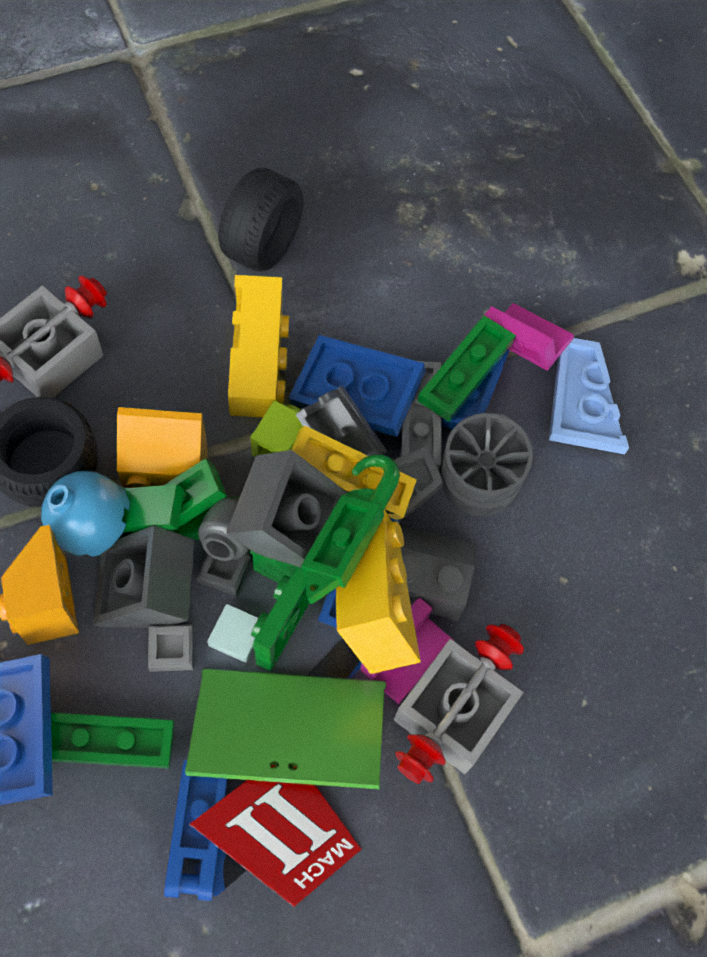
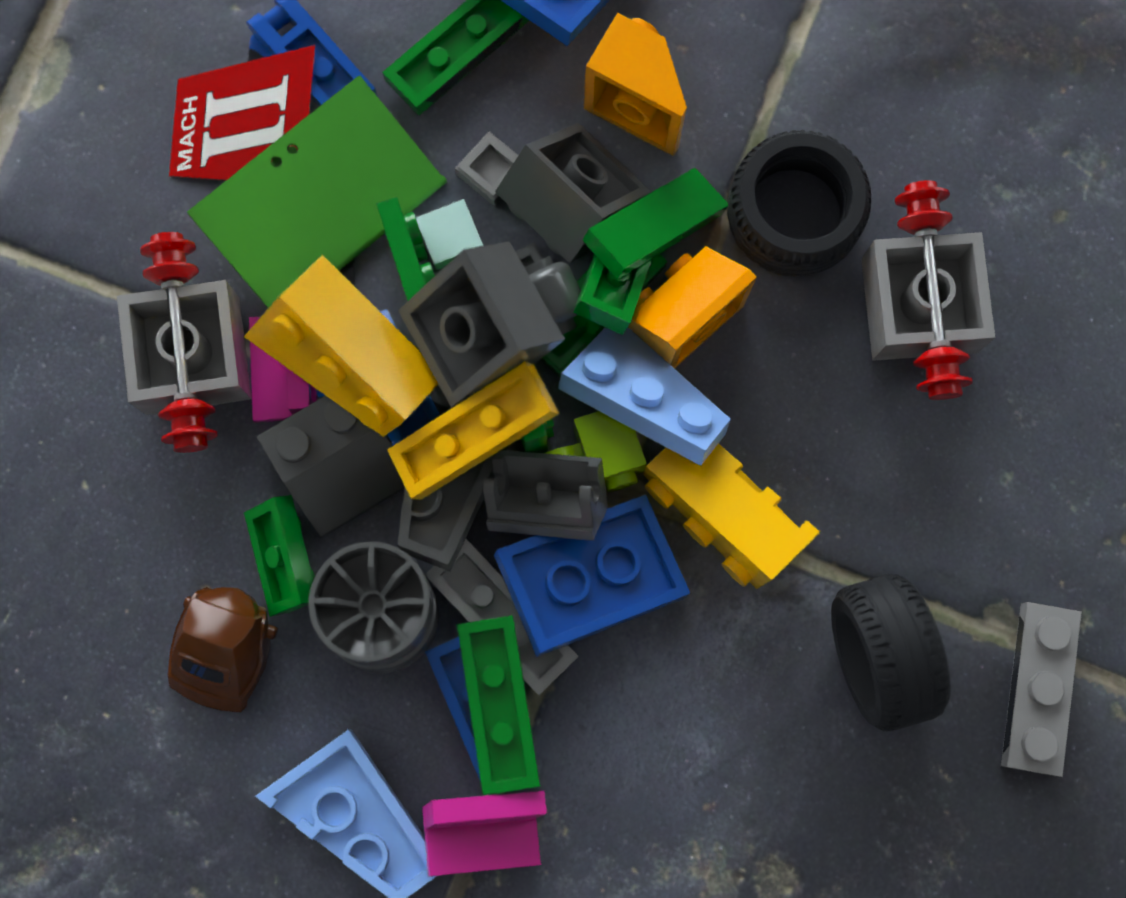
camera: 140 degrees right, 15 degrees up
dark azure cylinder [41,471,129,557] -> none
green plate [301,455,400,604] -> none
none -> reddish brown helmet [168,587,278,713]
none -> green plate [244,495,315,617]
none -> light blue wing [558,328,731,466]
none -> light grey plate [1001,602,1082,777]

